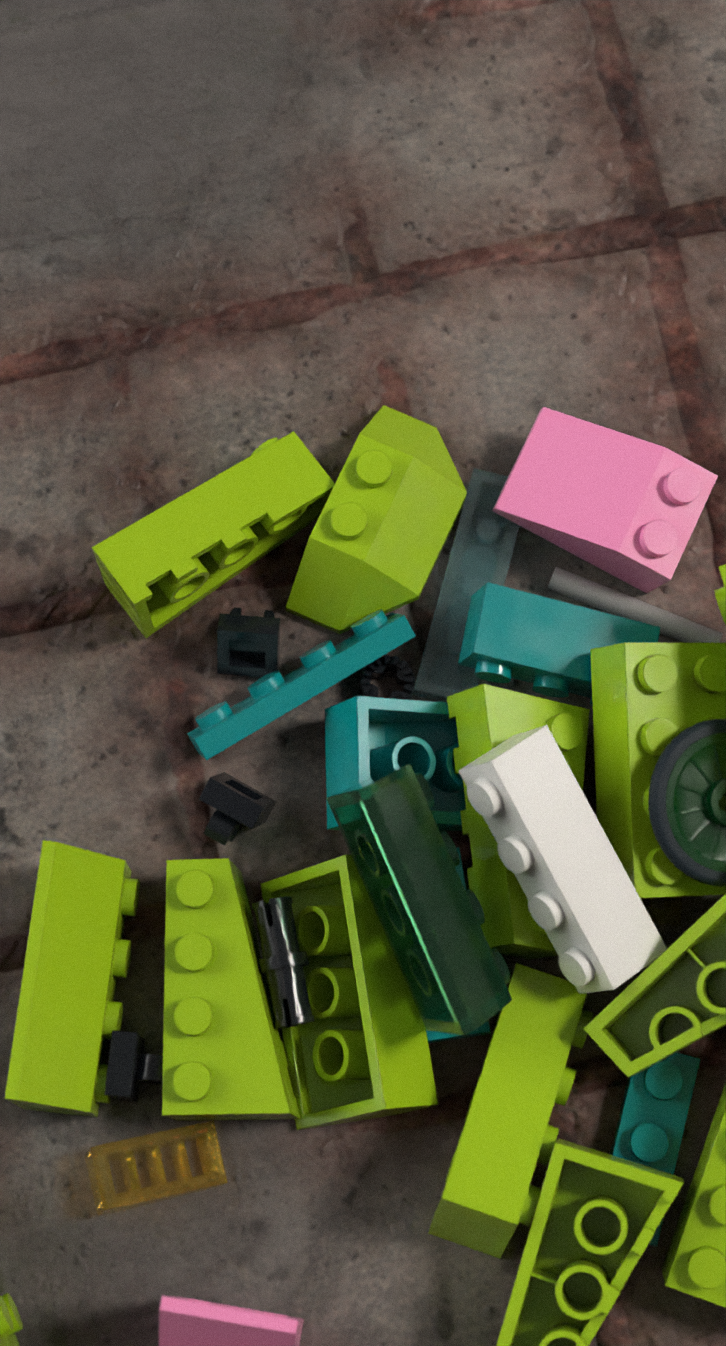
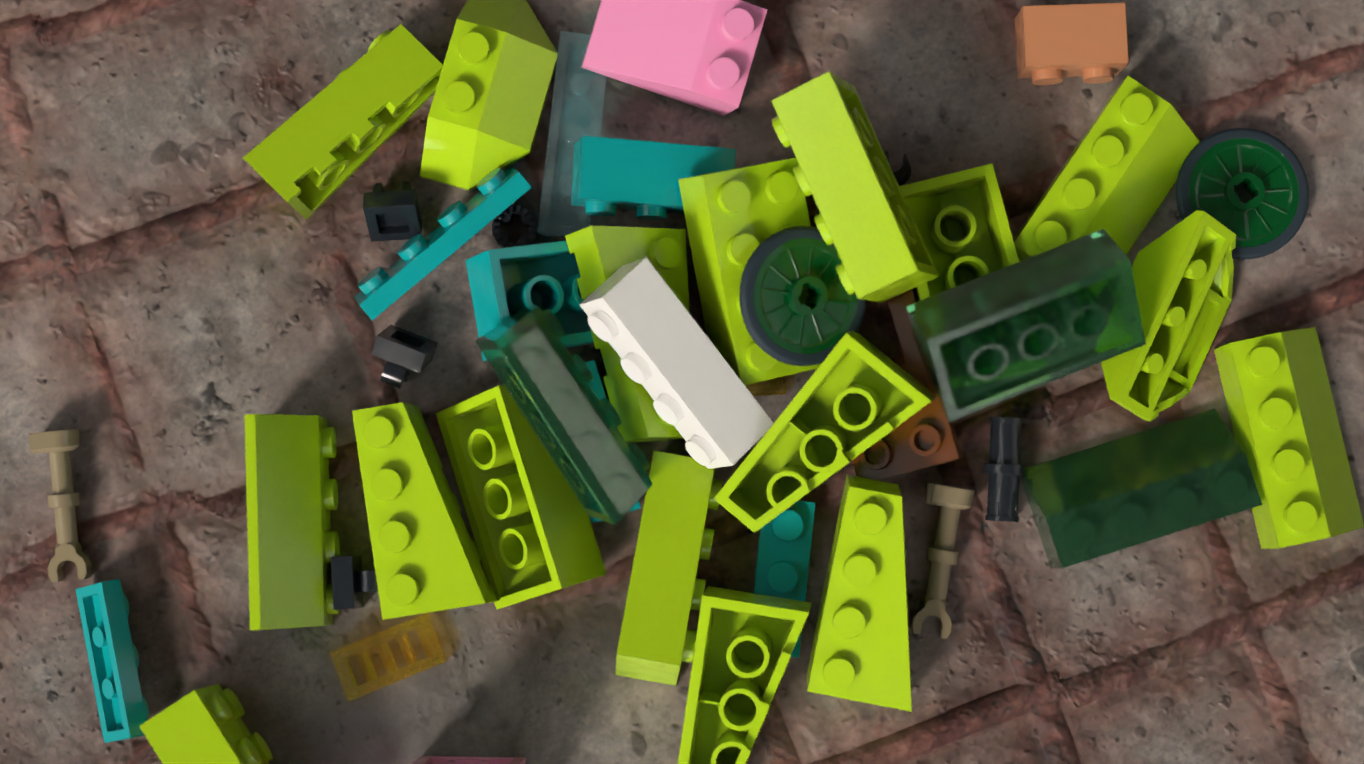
camera: 10 degrees left, 10 degrees up
black pin [252,896,315,1029] -> none
light grey bar [547,567,723,643] -> none

